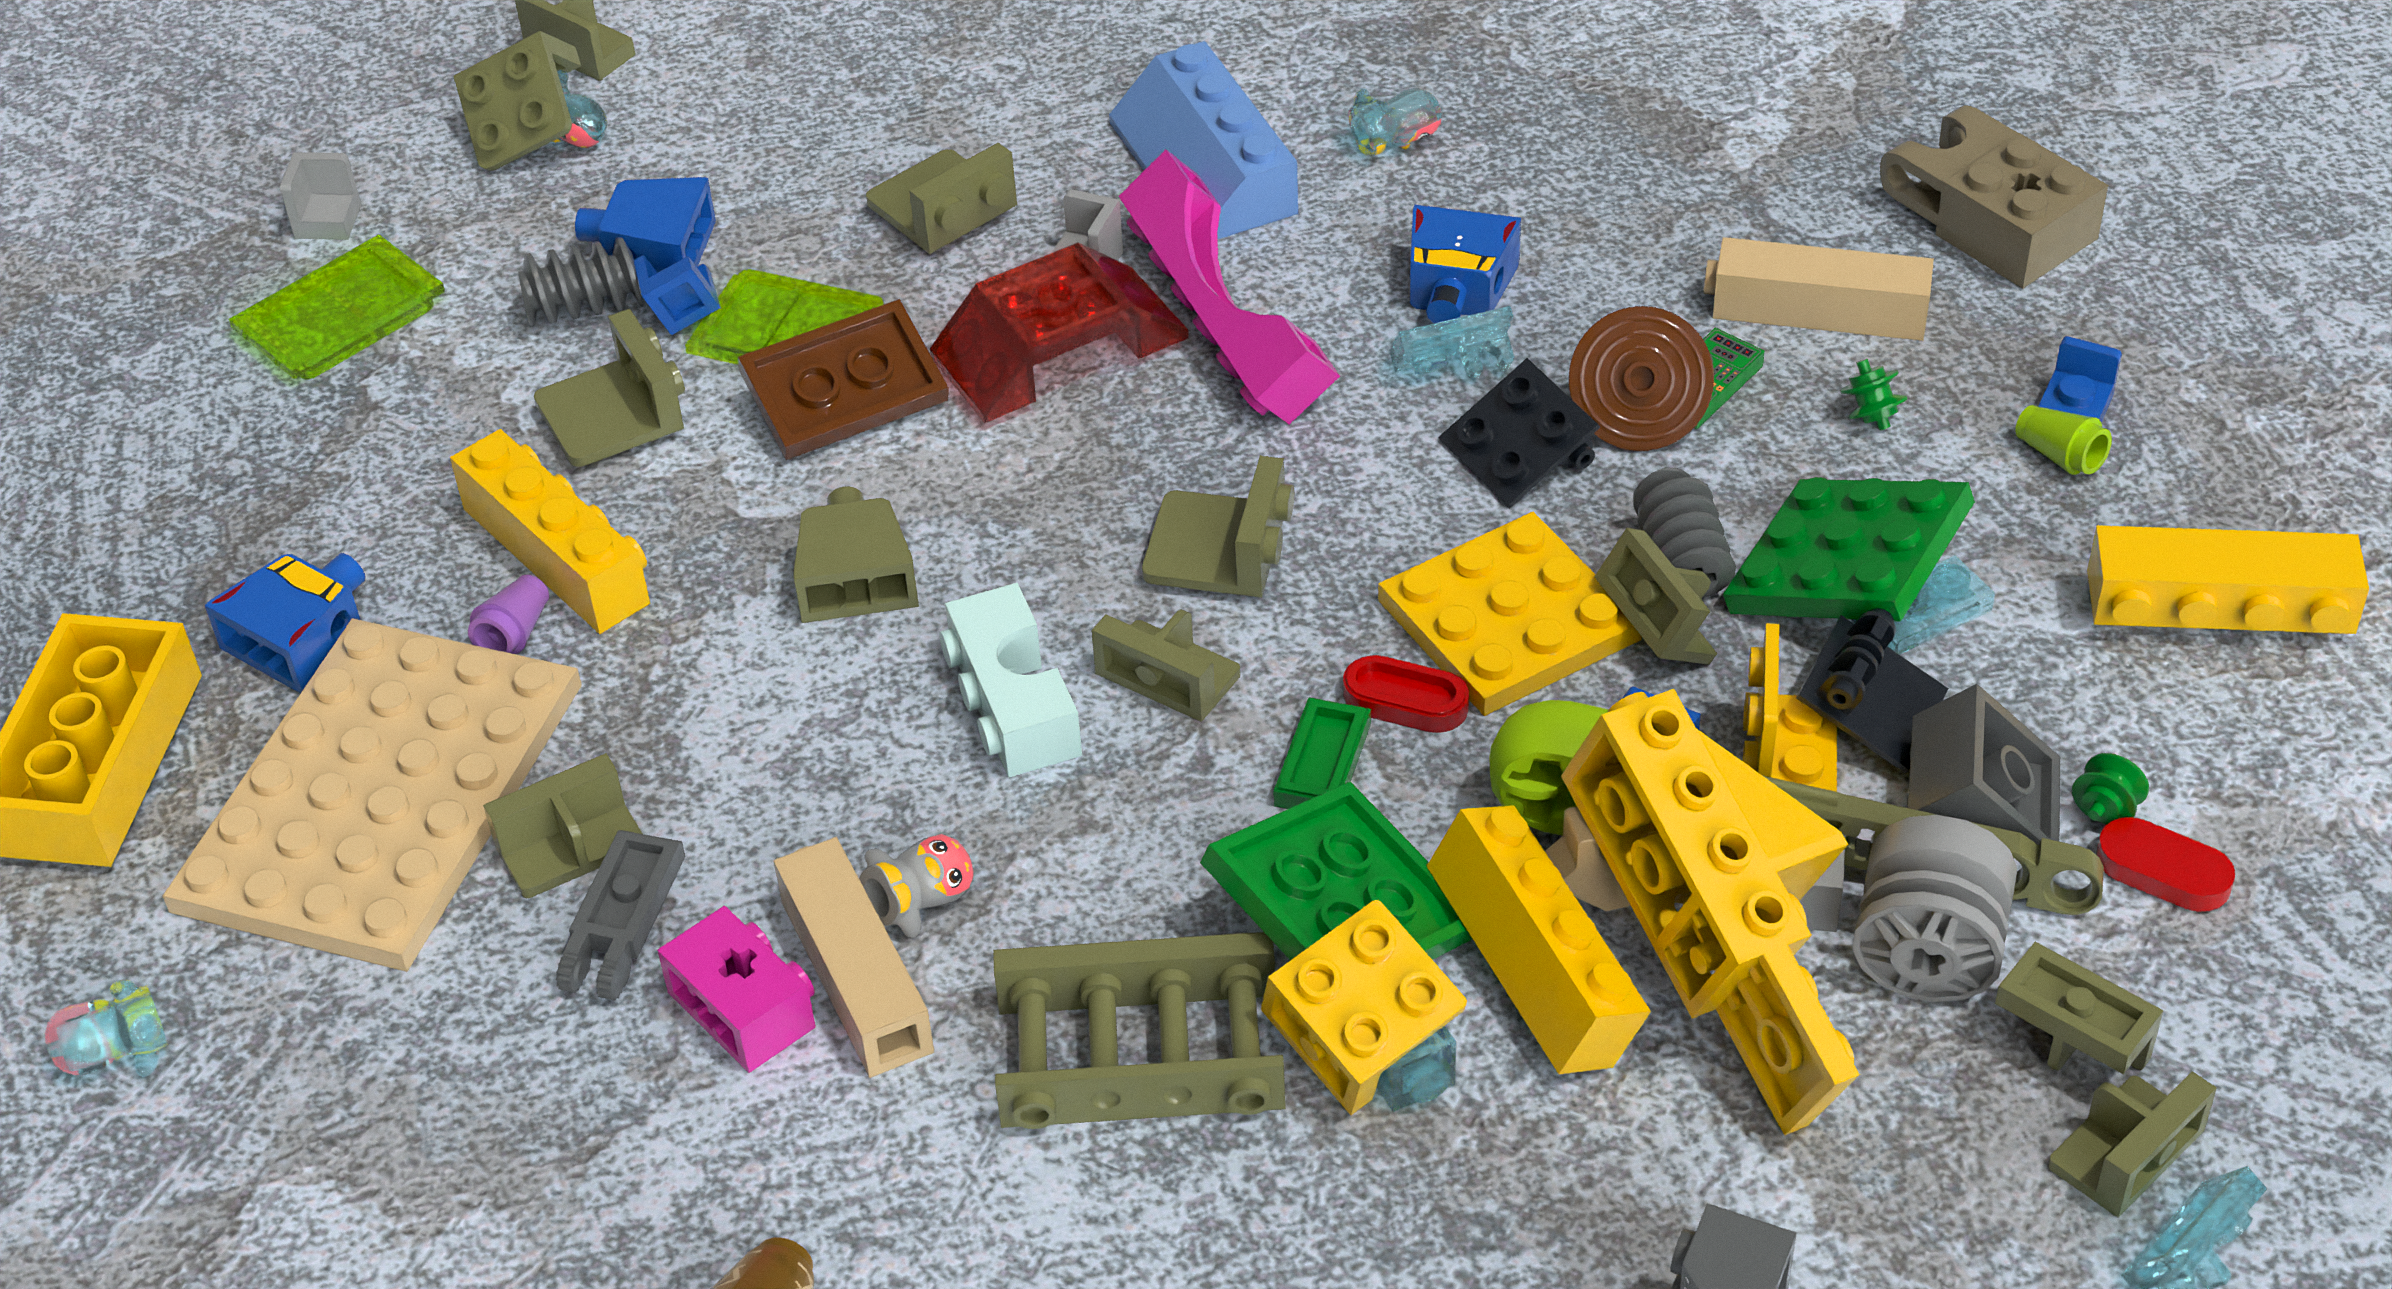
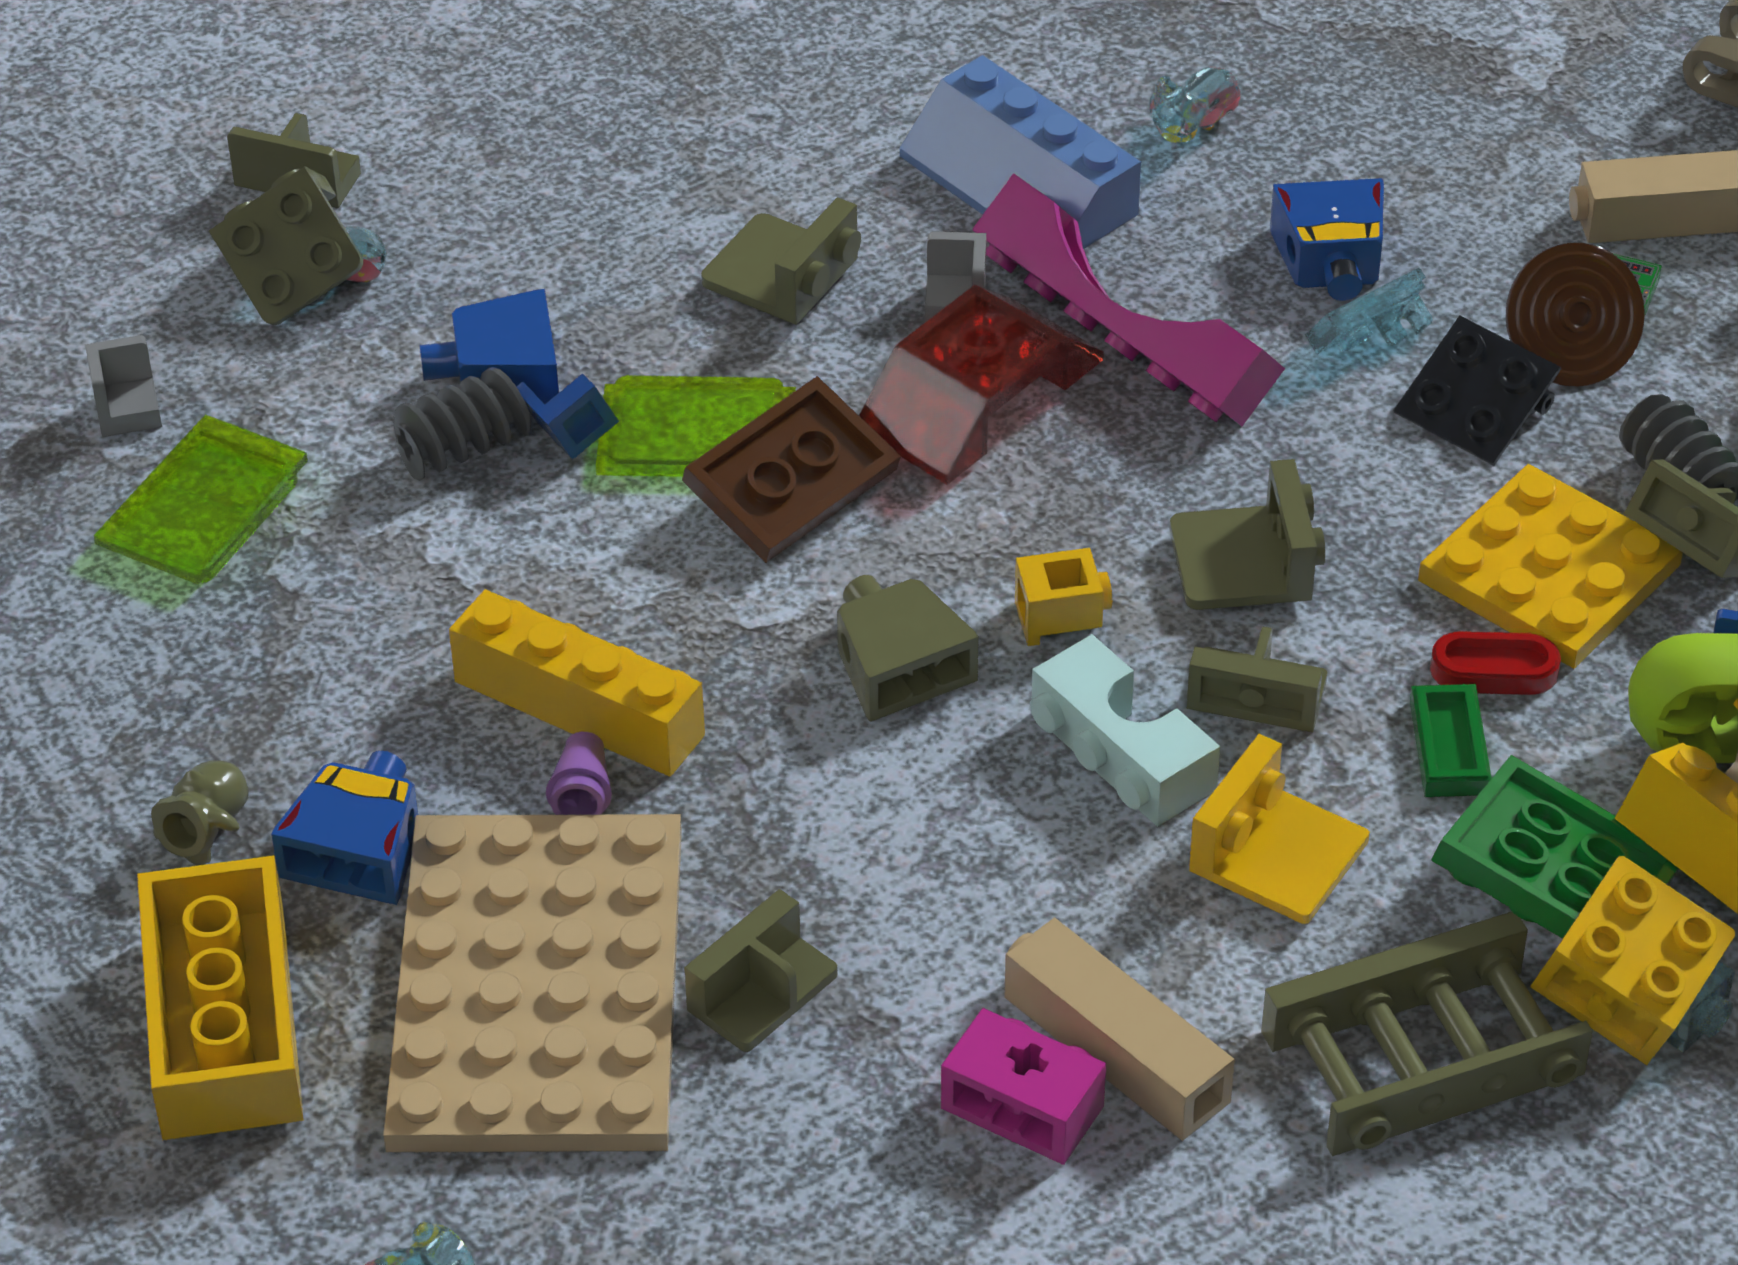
camera: 20 degrees left, 0 degrees up
olive bracket [534,308,685,467] -> none
dark grey hinge [556,830,685,1001] -> none
light grey animal [859,834,973,938] -> none
none -> olive animal [151,761,249,865]
none -> yellow brick [1015,548,1113,646]
none -> yellow bracket [1189,733,1370,924]

